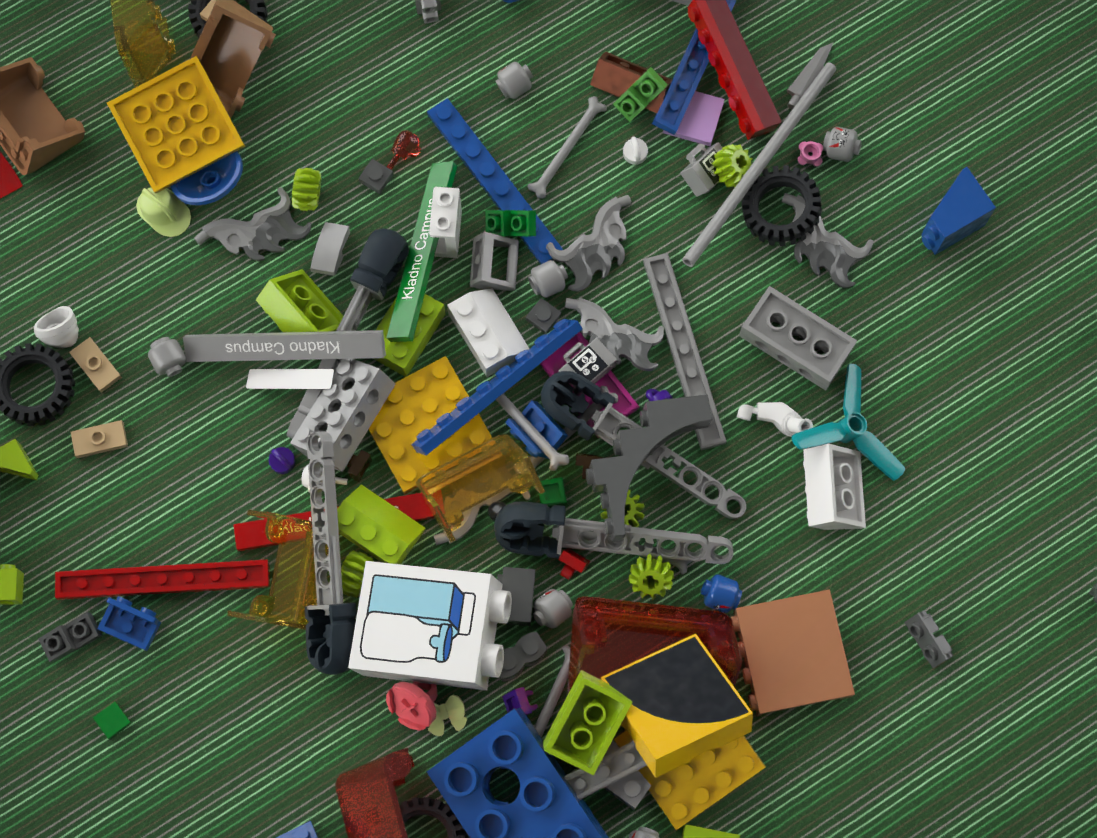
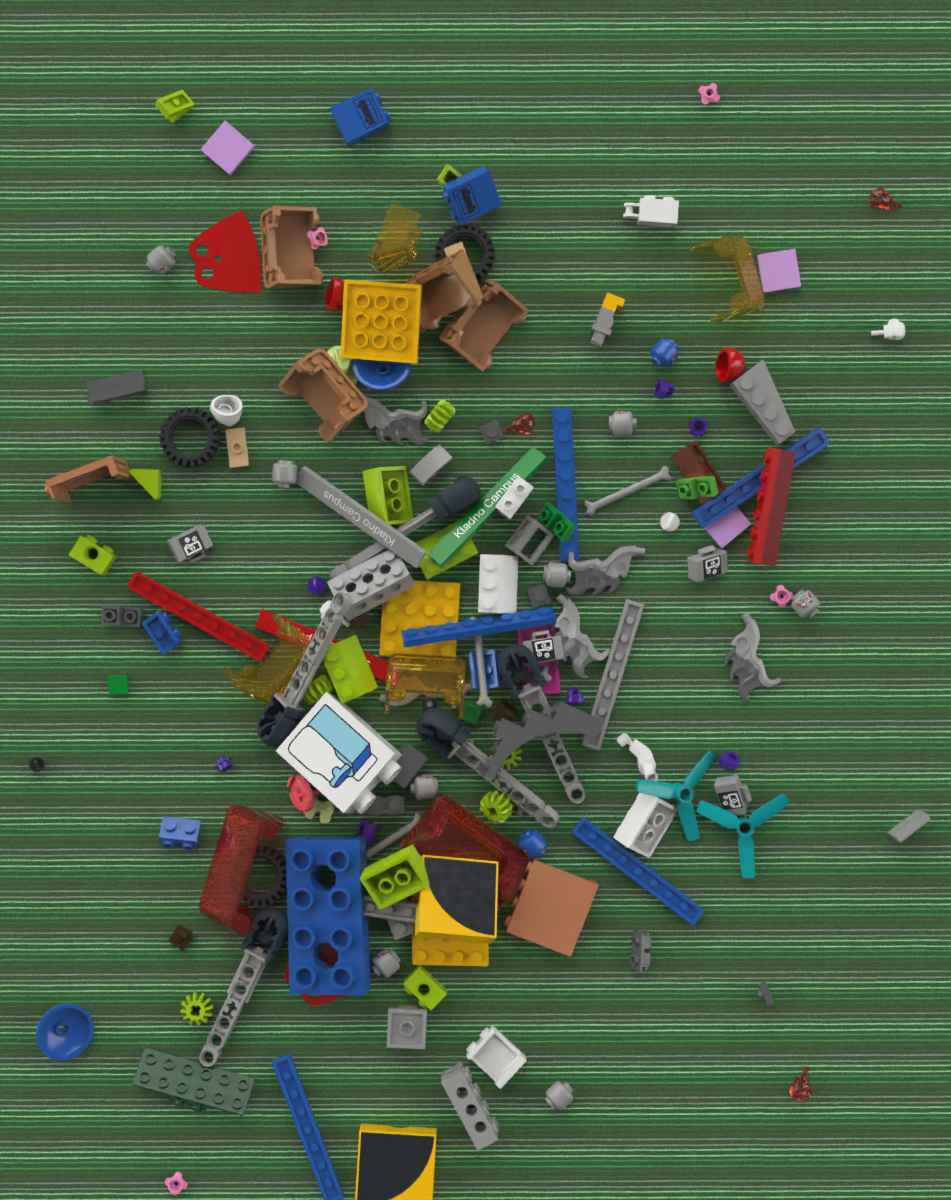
camera: 35 degrees right, 15 degrees up
tan plate [71,420,128,458] -> none
white sticker [246,369,334,389] -> none
red tile [558,548,590,580] -> none
light grey piece [682,62,836,267] -> none
lime gear [712,144,754,188] -> none
light grey brick [739,286,857,391] -> none
black tyre [742,165,822,246] -> none
light grey bar [787,42,834,110] -> none
blue slope [921,167,996,255] -> none
none -> piece [167,524,213,563]
none -> dark purple plate [215,756,233,773]
none -> medium nougat windscreen [278,349,368,444]
none -> bright pink plate [307,227,328,249]
none -> red hat [325,277,344,312]
none -> medium nougat windscreen [439,279,529,372]
none -> blue plate [571,817,705,926]
none -> dark purple tile [654,379,675,399]
none -> dark purple plate [689,418,708,436]
none -> teal piece [696,794,789,878]
none -> light grey piece [714,775,752,815]
none -> dark purple tile [718,751,740,771]

